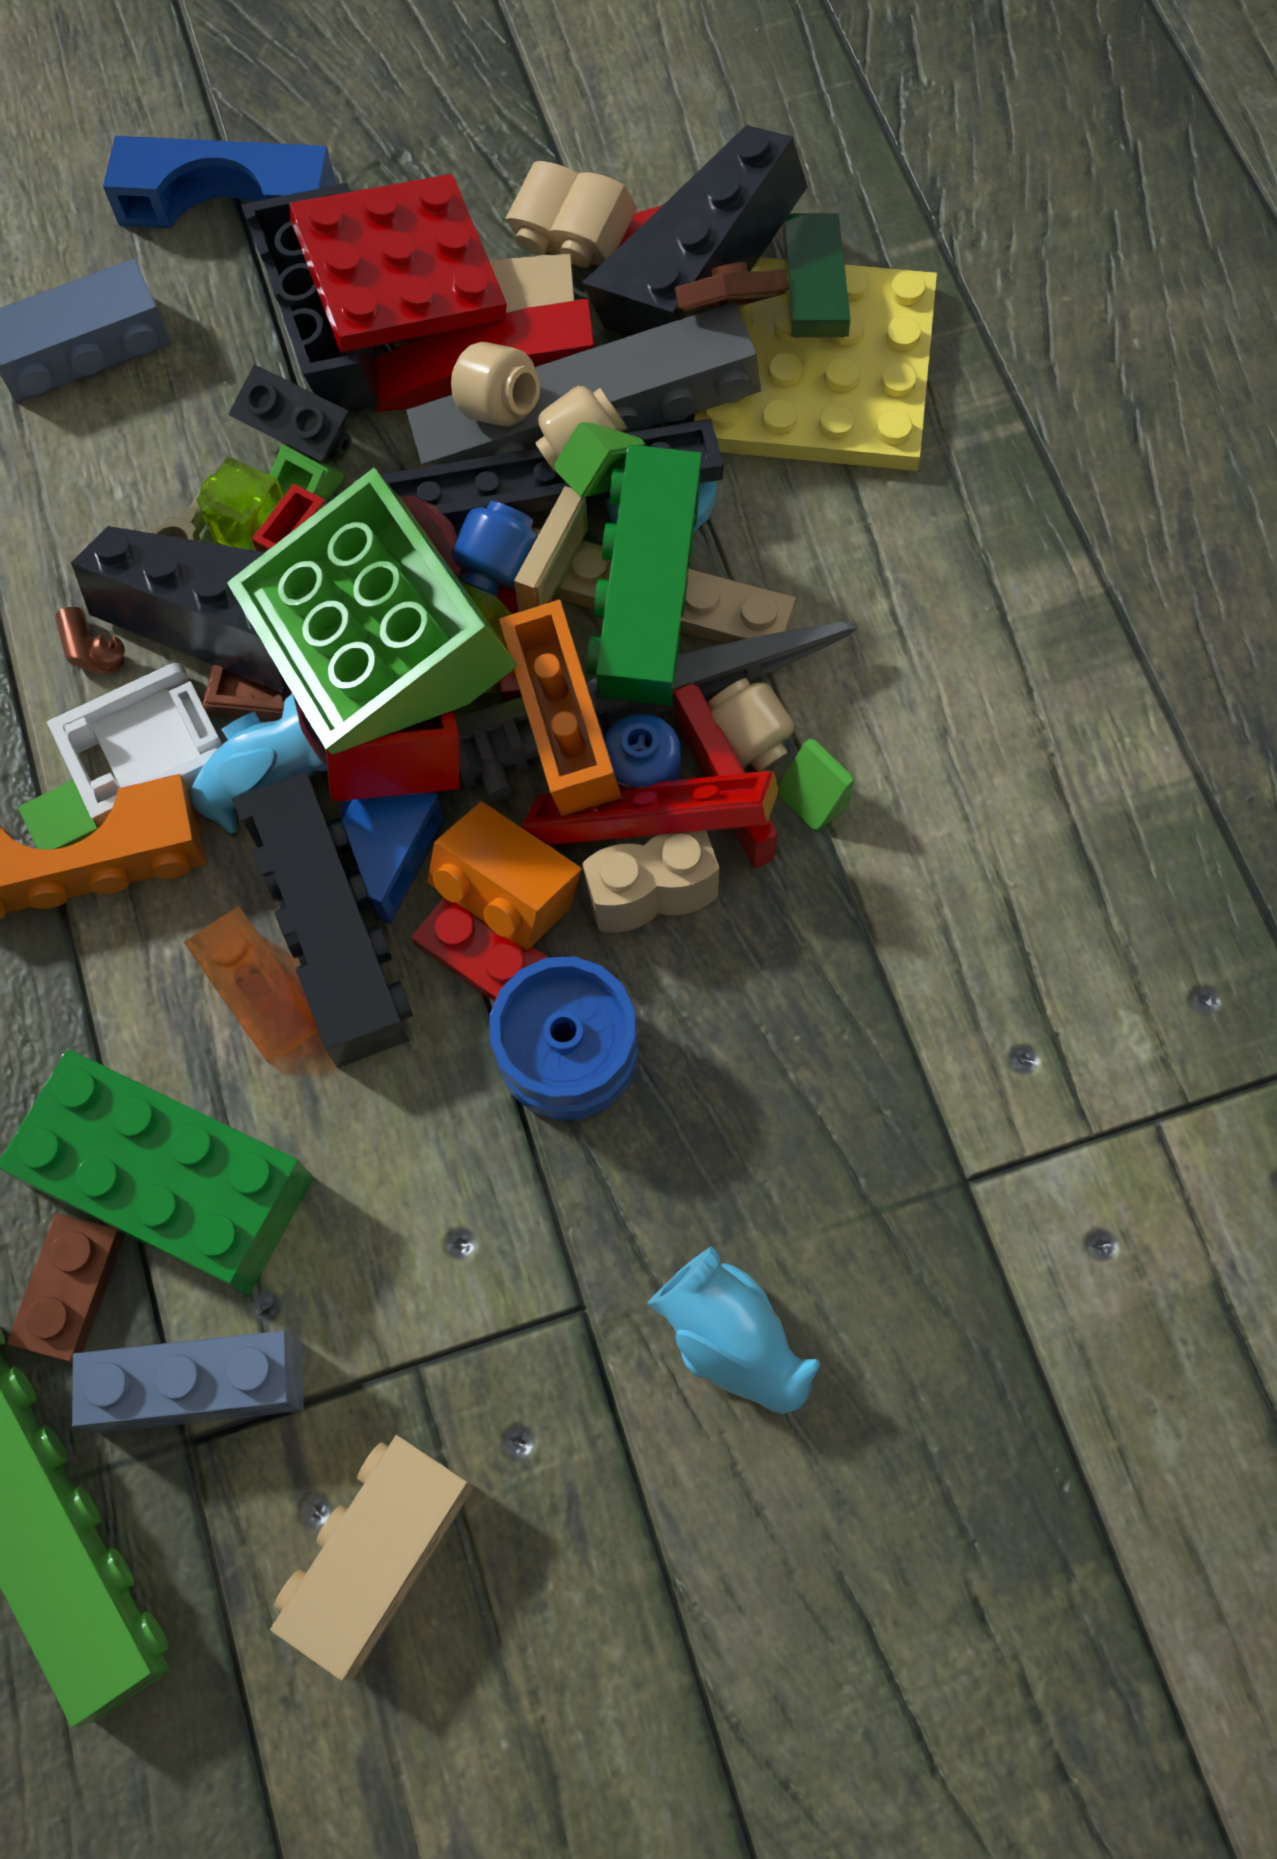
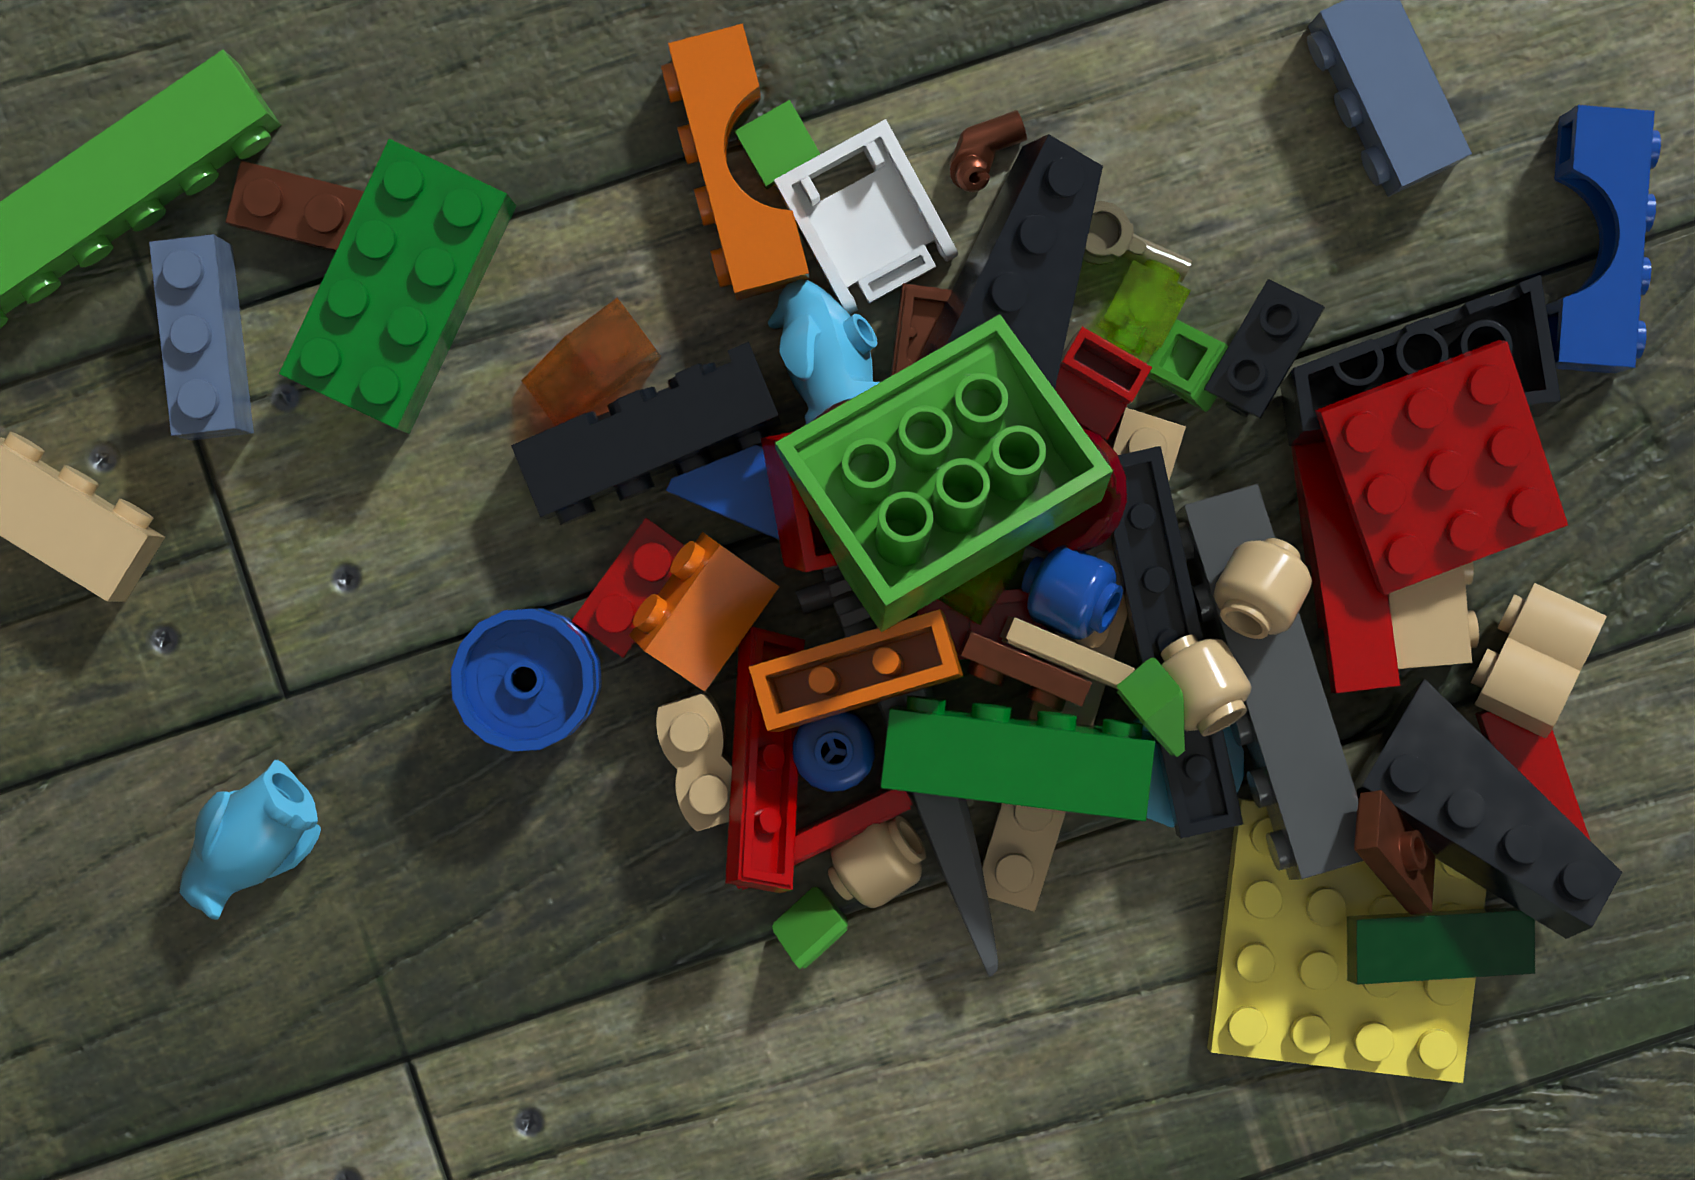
camera: 85 degrees right, 20 degrees up
none -> copper plate [958,631,1092,712]

